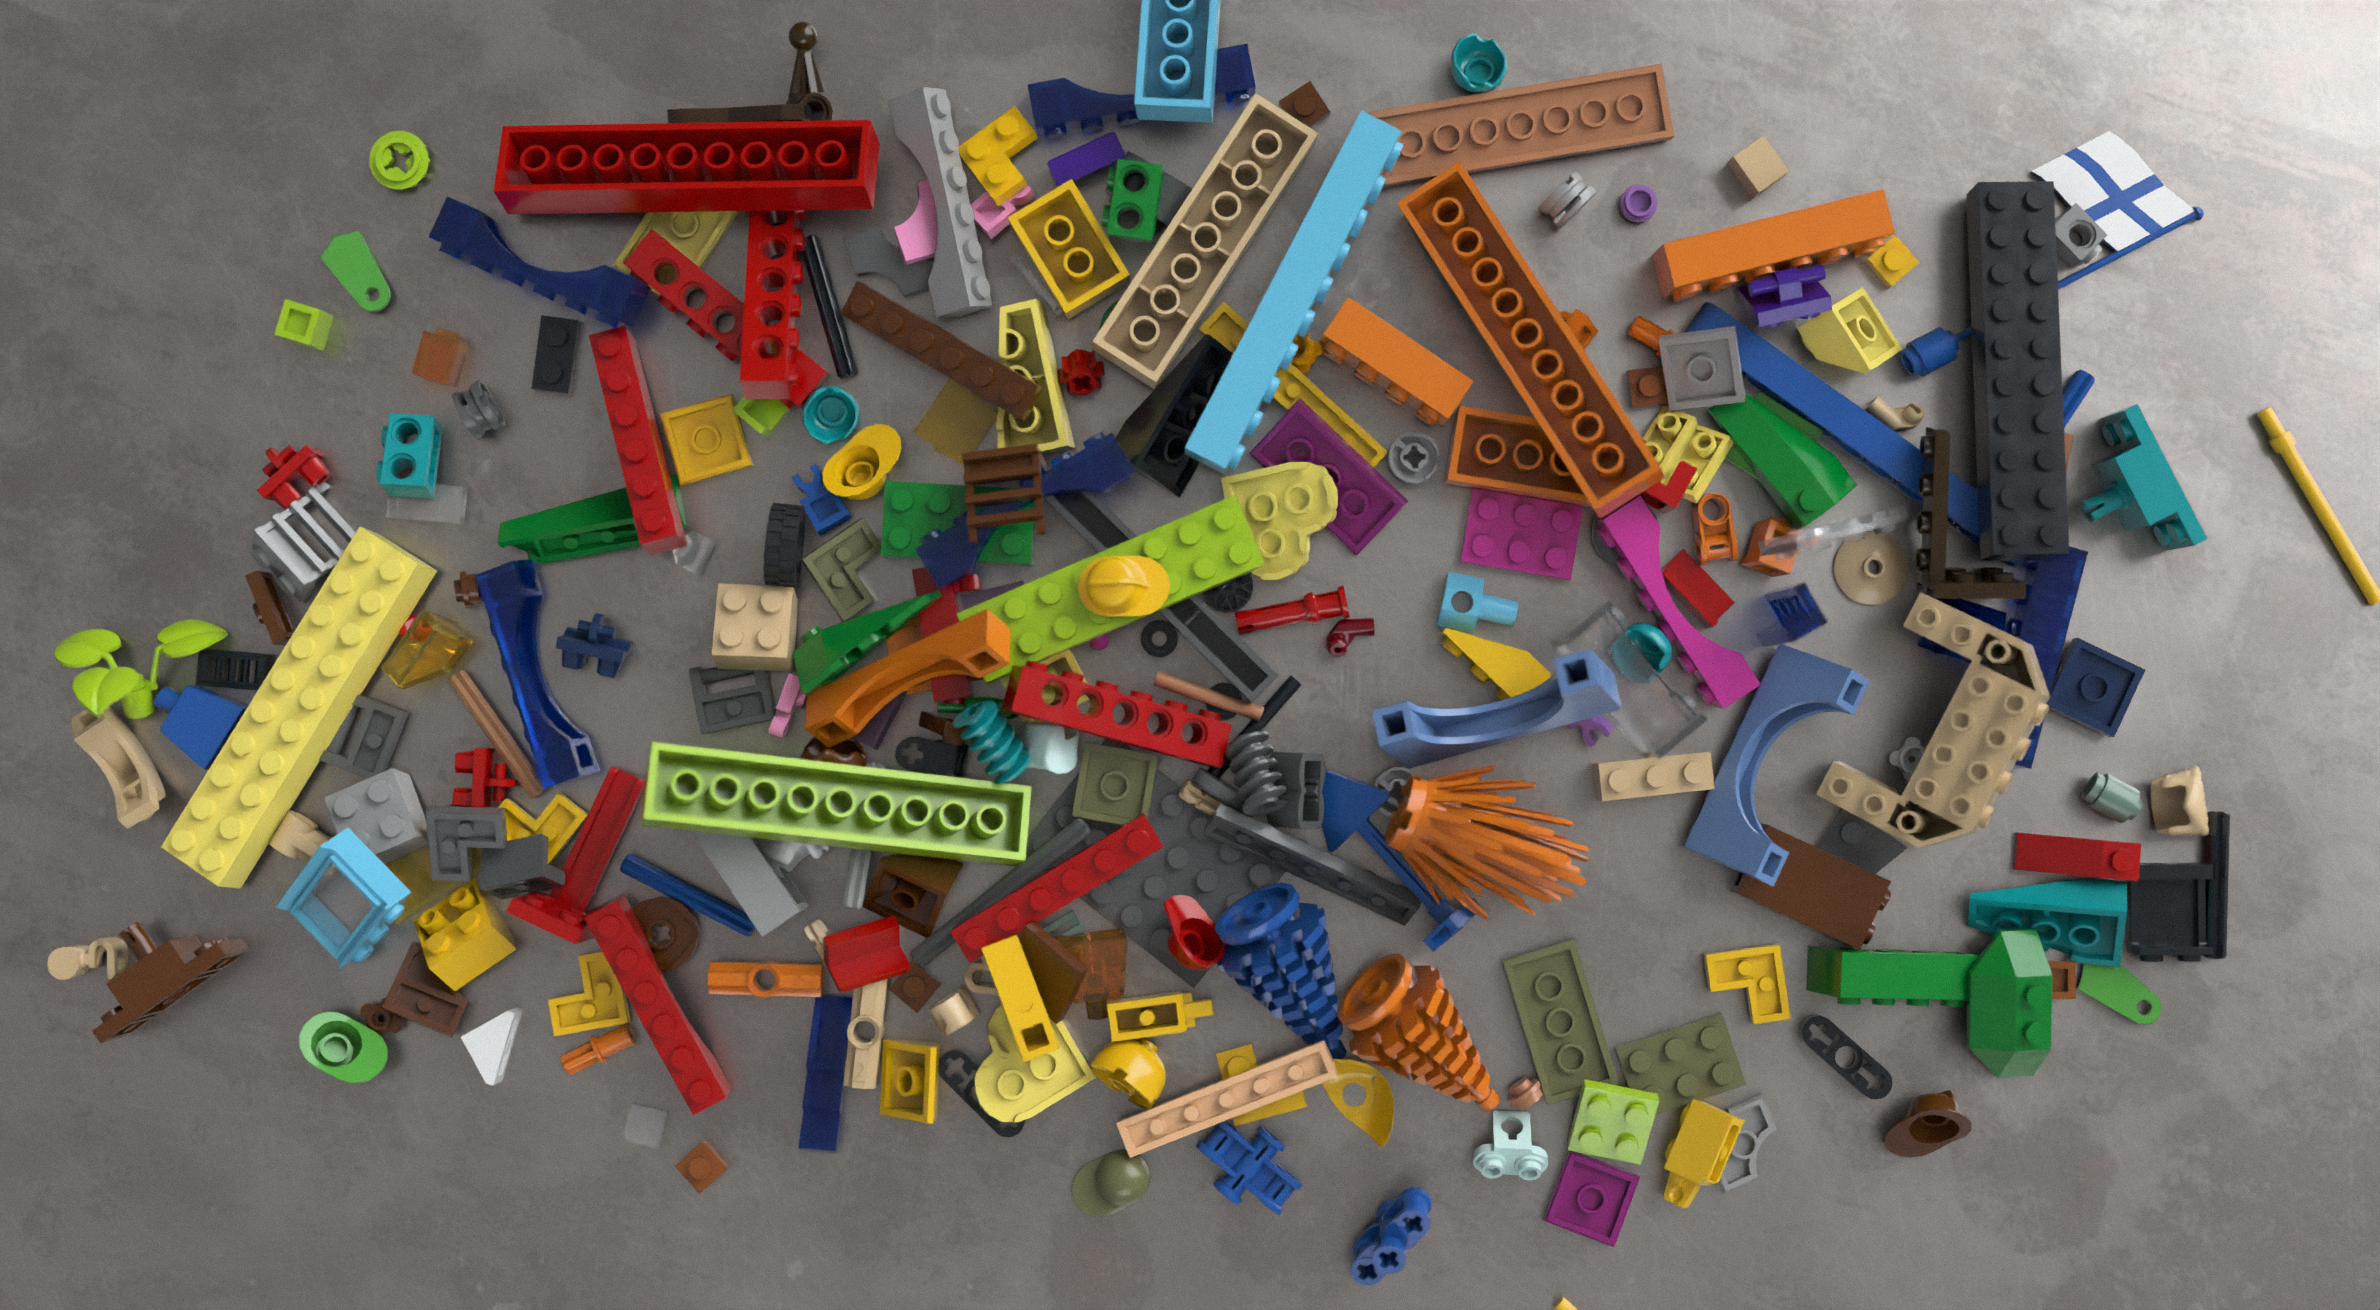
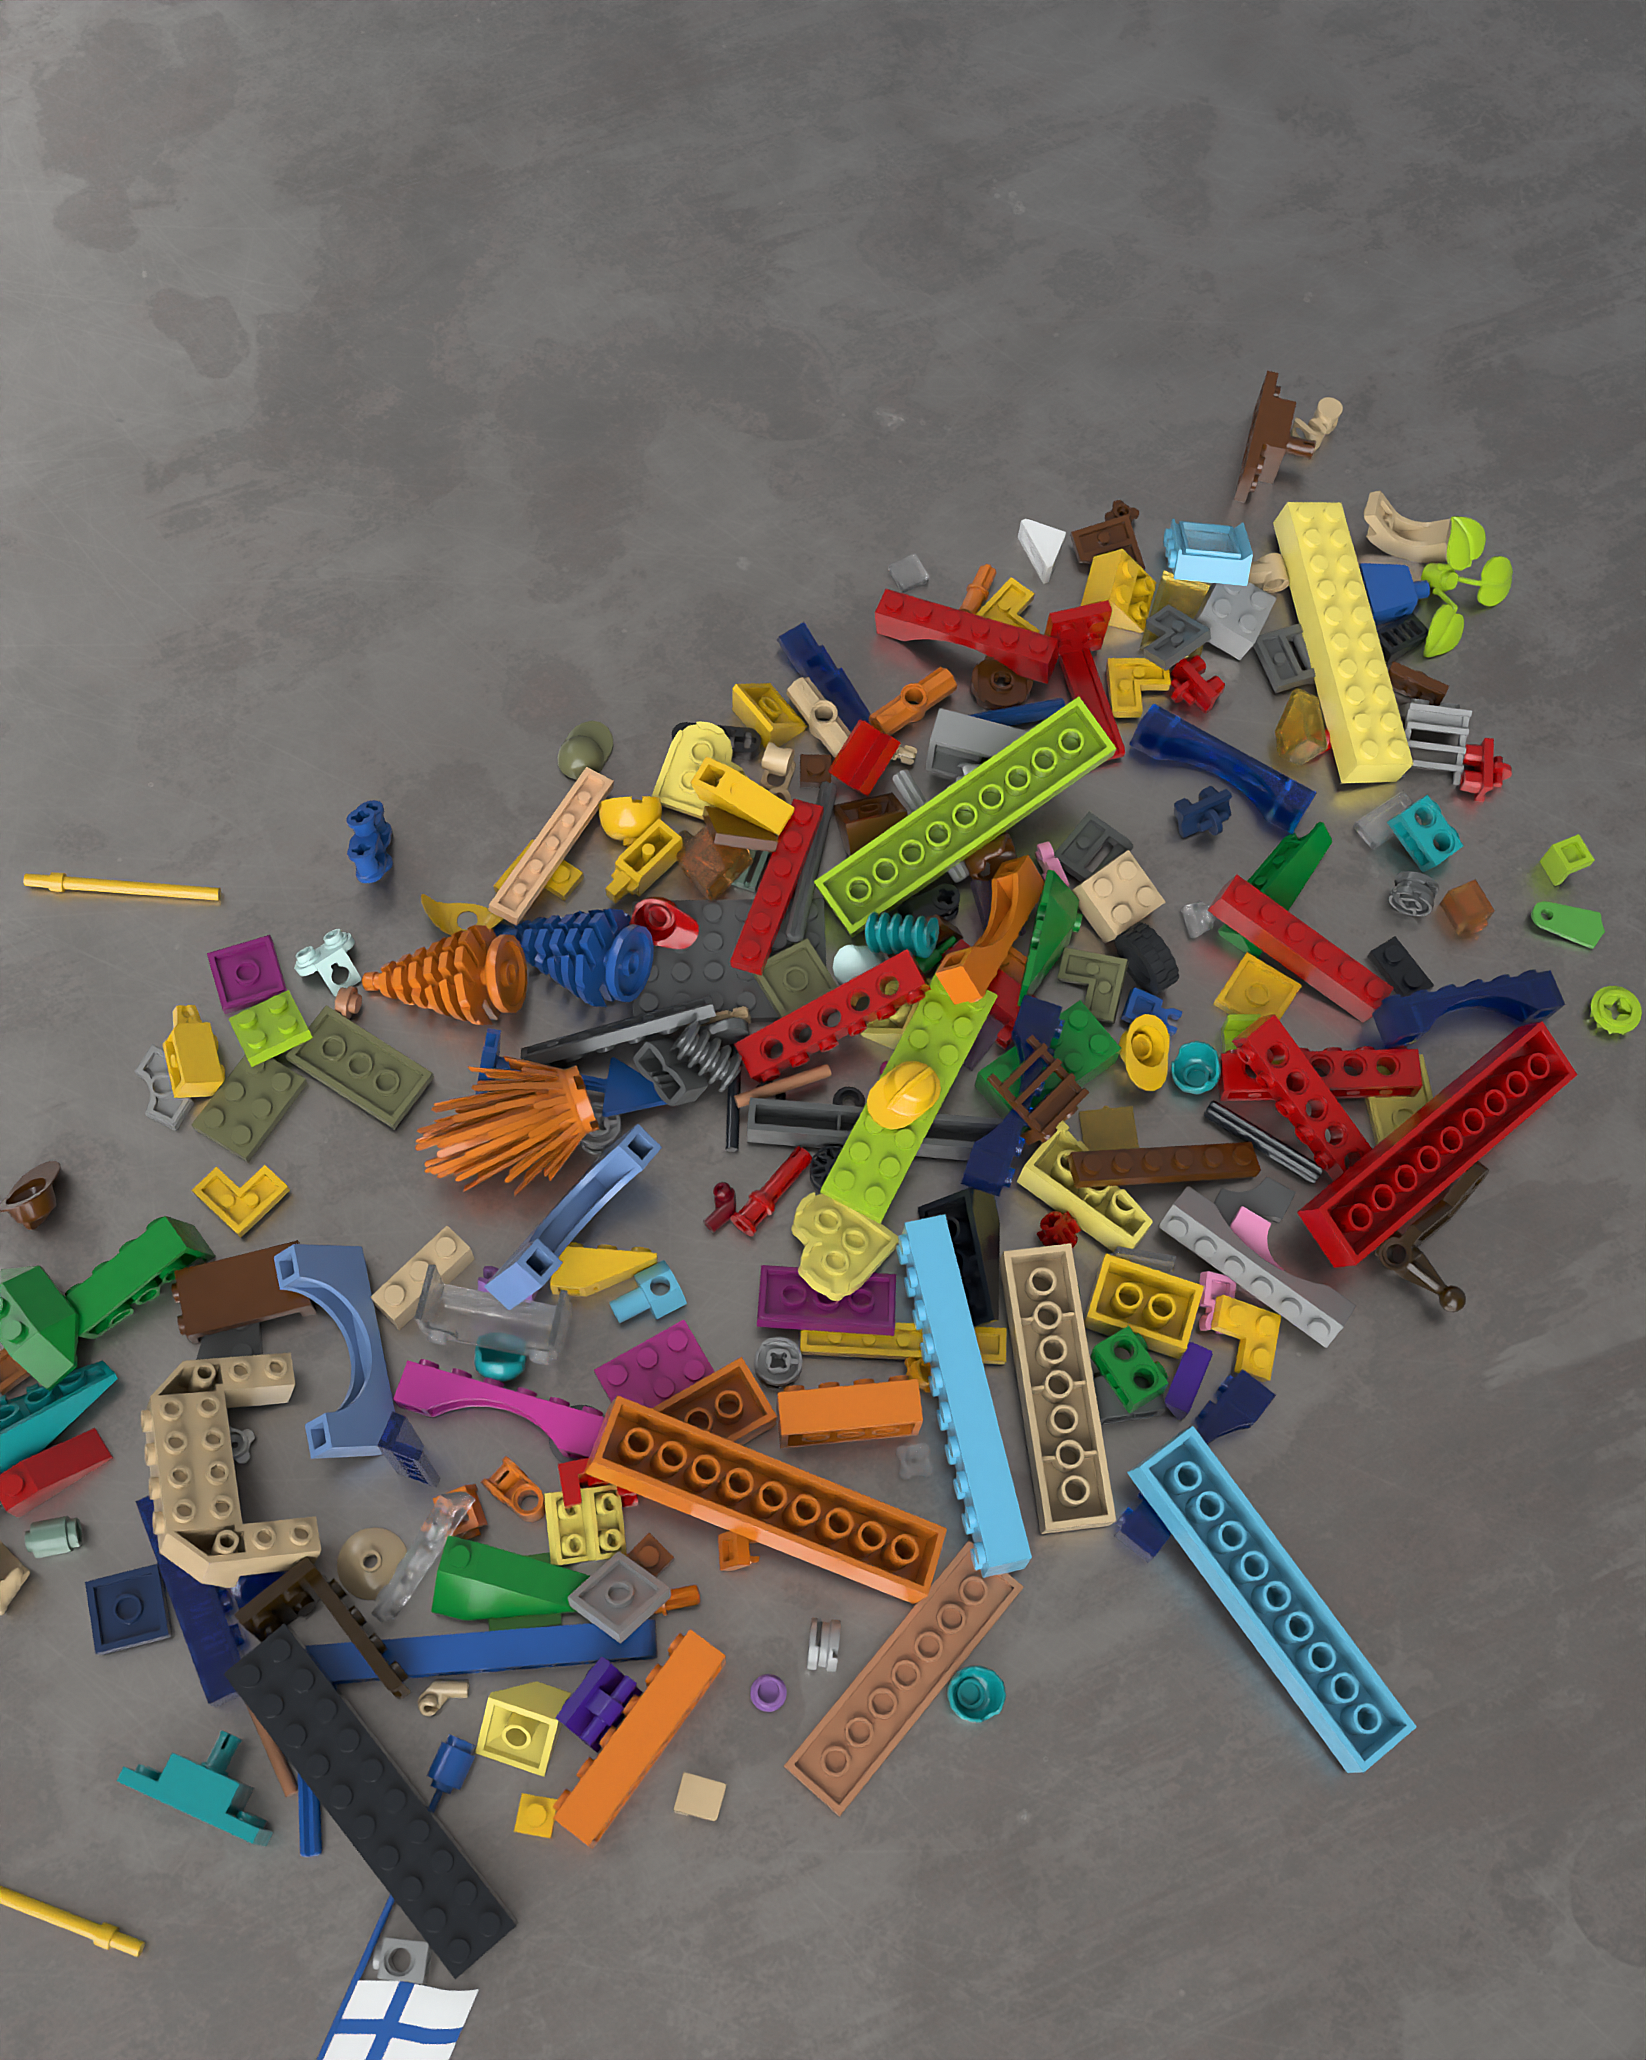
camera: 130 degrees right, 20 degrees down
bright green piece [299,1012,388,1084] -> none
medium nougat axle [448,670,547,799] -> none
reddish brown plate [454,571,481,609] -> none
dark grey panel [480,834,565,900] -> none
dark orange plate [675,1139,730,1194] -> none
blue axle [1196,1120,1303,1215] -> none
reddish brown plate [1279,81,1330,127] -> none
red panel [1661,549,1735,629] -> none
black beam [1798,1014,1892,1099] -> none

